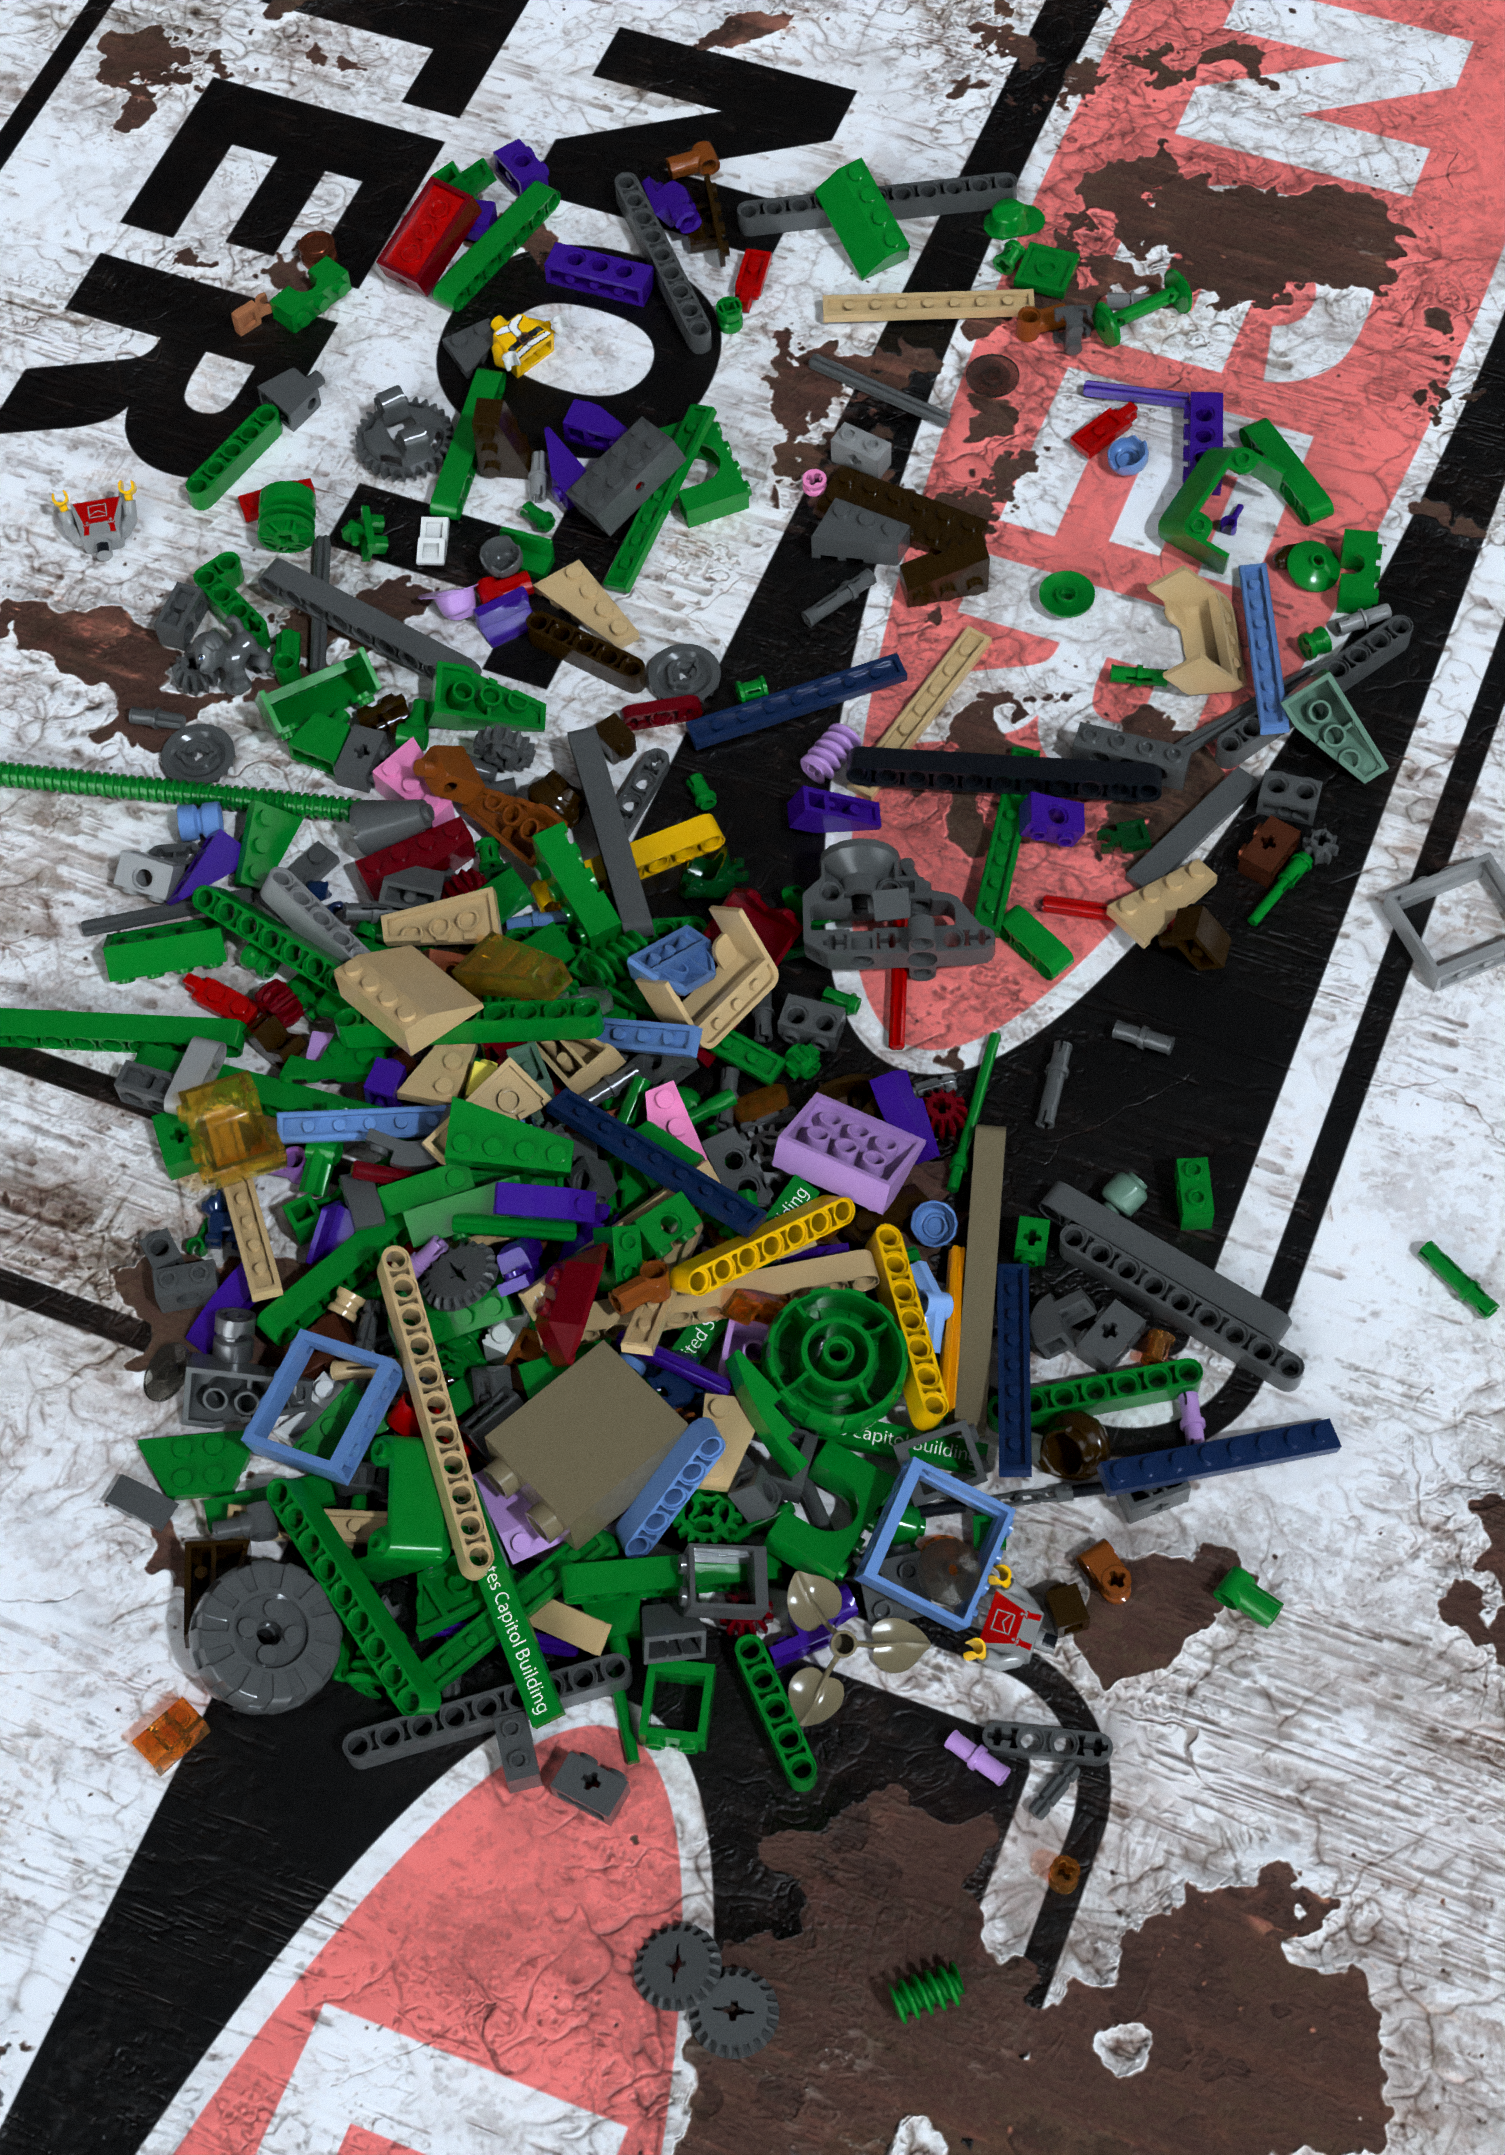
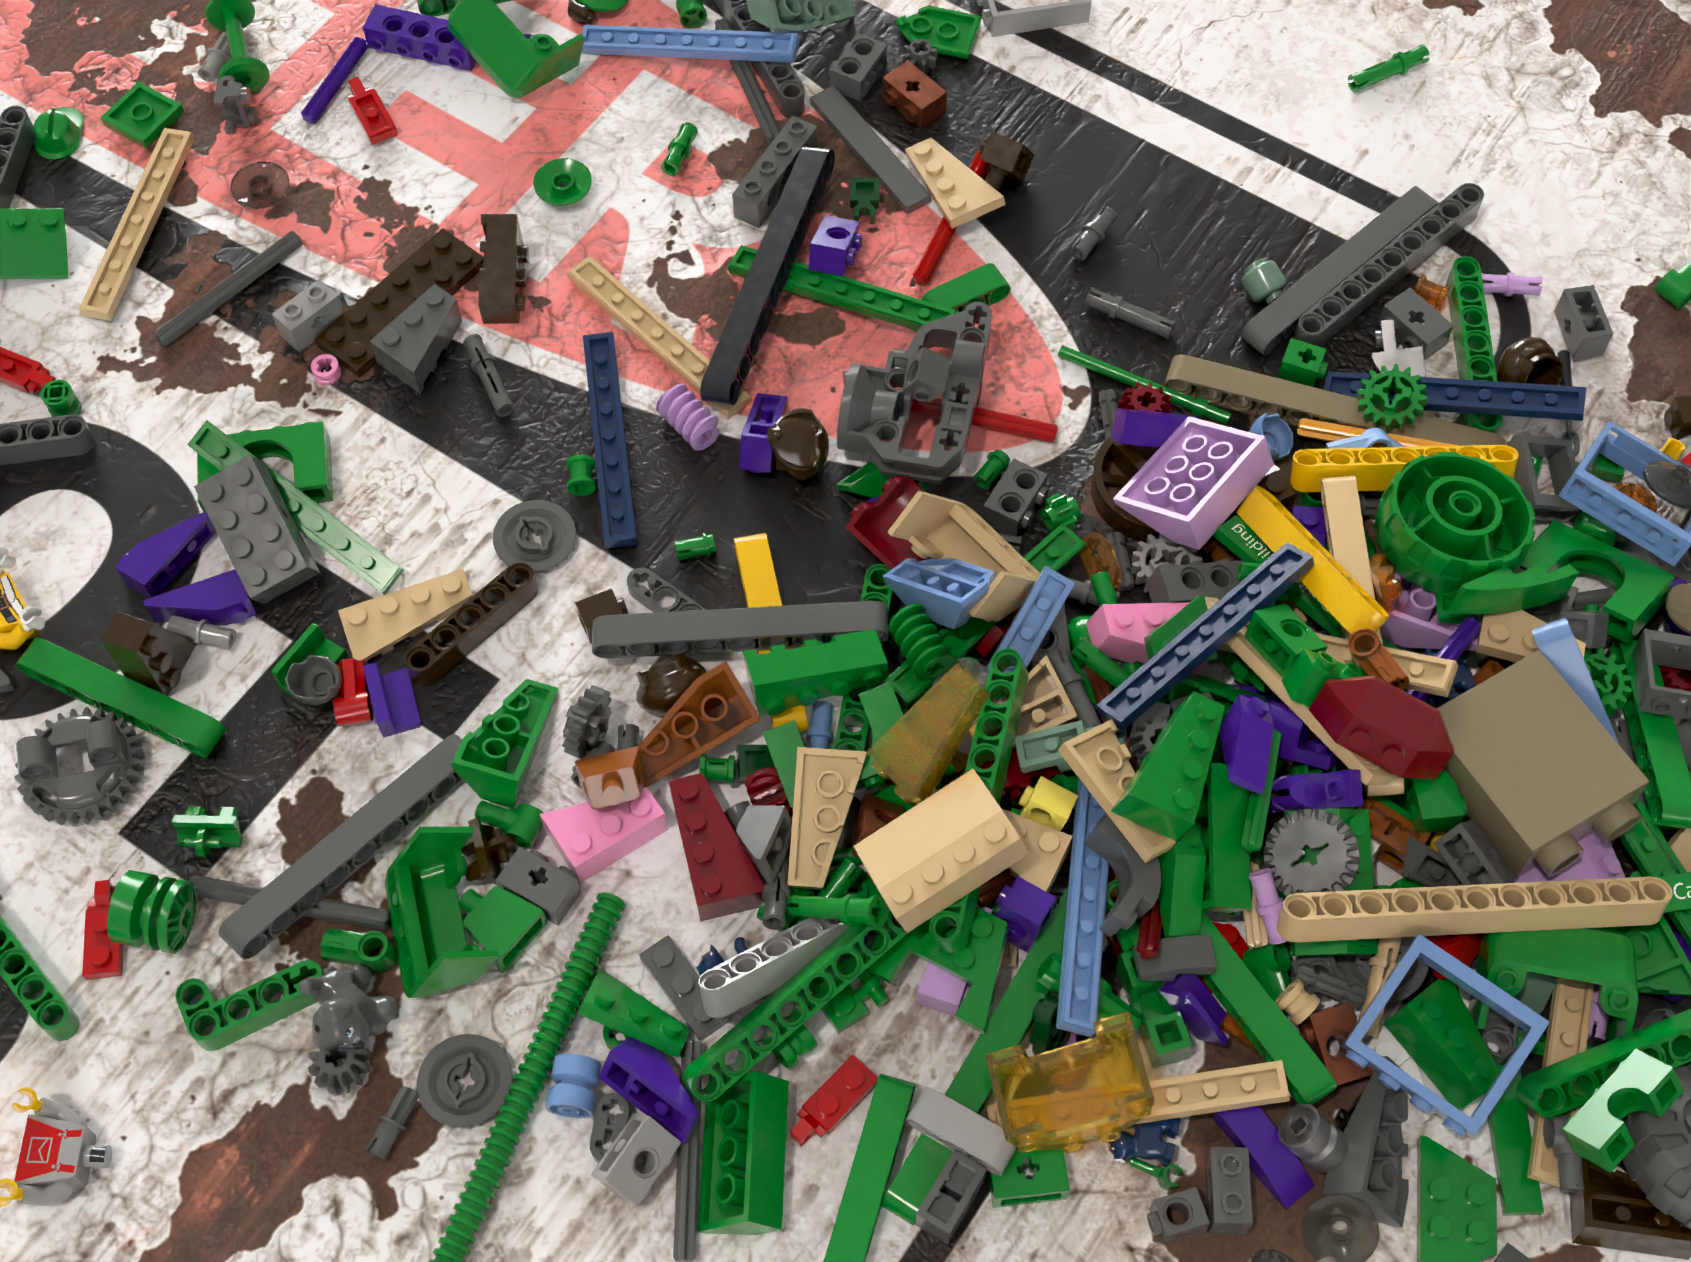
camera: 80 degrees left, 0 degrees up
dark grey brick [154,581,208,651] -> none
dark brown brick [242,1013,307,1070] -> none
dark red gear [254,979,304,1029] -> none
dark grey cone [350,799,435,856] -> none
white slope [416,517,450,566] -> none
lavender piece [418,584,479,620] -> none
green pin [520,501,555,532] -> none
dark red beam [619,695,703,731] -> none
dark green helmet [678,846,749,899] -> none
green bush [993,239,1026,275] -> none
dark orange piece [1016,303,1066,342] -> none
dark orange piece [1076,1538,1132,1605] -> none
dark blue plate [1096,1418,1342,1497] -> none
medium blue hair [1107,435,1149,476] -> none
tan windscreen [1147,565,1247,695] -> none
green brick [1174,1157,1215,1230] -> none
green pin [1247,851,1313,926] -> none
none -> dark brown helmet [767,408,829,480]
none -> green pin [787,893,888,929]
none -> green tile [894,5,982,59]
none -> green gear [1357,364,1427,432]
none -> arch [1562,1049,1684,1173]

